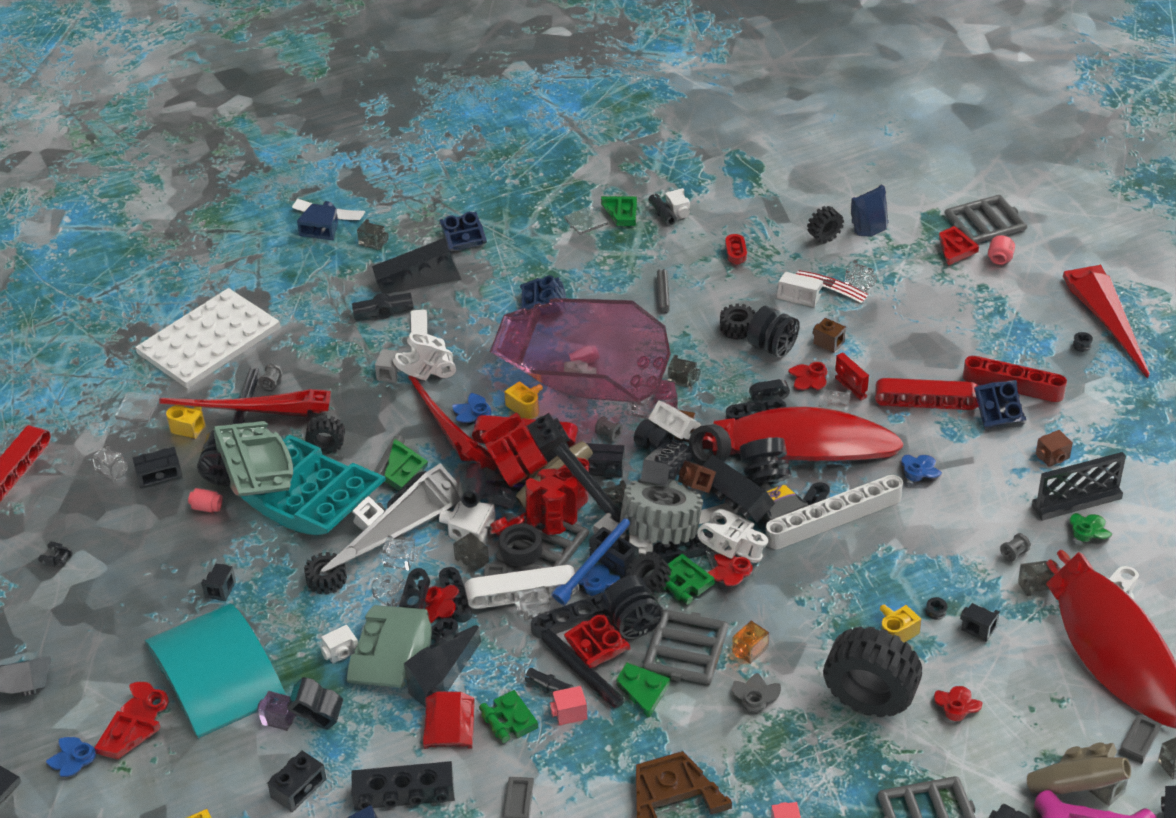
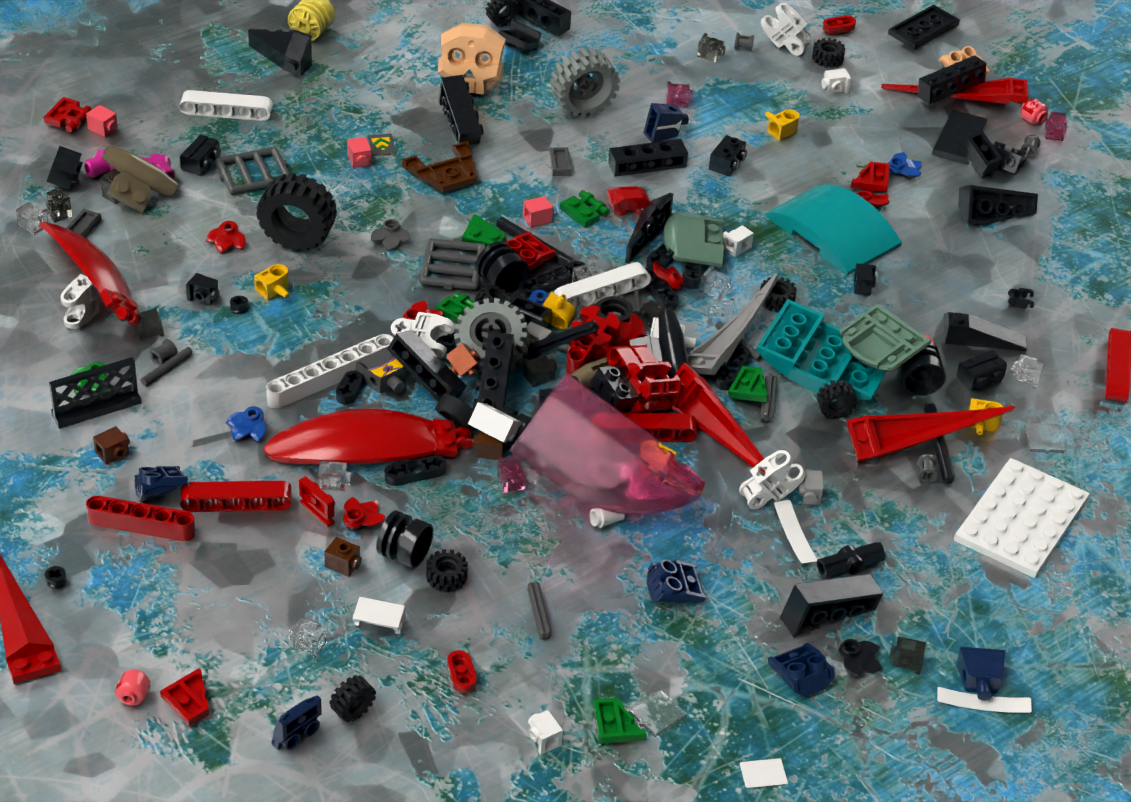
camera: 165 degrees right, 0 degrees up
clear purple brick [257,691,296,731] -> none
black brick [287,677,343,730] -> none
white brick [352,496,384,531] -> none
blue plate [452,393,492,423] -> none
black pin [525,668,574,693] -> none
blue piece [551,519,630,606] -> none
black pin [648,193,677,226] -> none
clear smoke brick [668,355,701,388] -> none
clear orange brick [732,620,769,664] -> none
black wheel [739,437,791,486] -> none
black beam [749,379,790,402] -> none
sticker [796,270,868,303] -> none
dark grey bar [944,195,1028,244] -> none
none -> dark grey bar [140,347,193,386]
none -> yellow piece [542,292,576,330]
none -> white sticker [740,758,788,788]
none -> black plate [838,639,881,676]
none -> black wedge [944,312,1027,351]

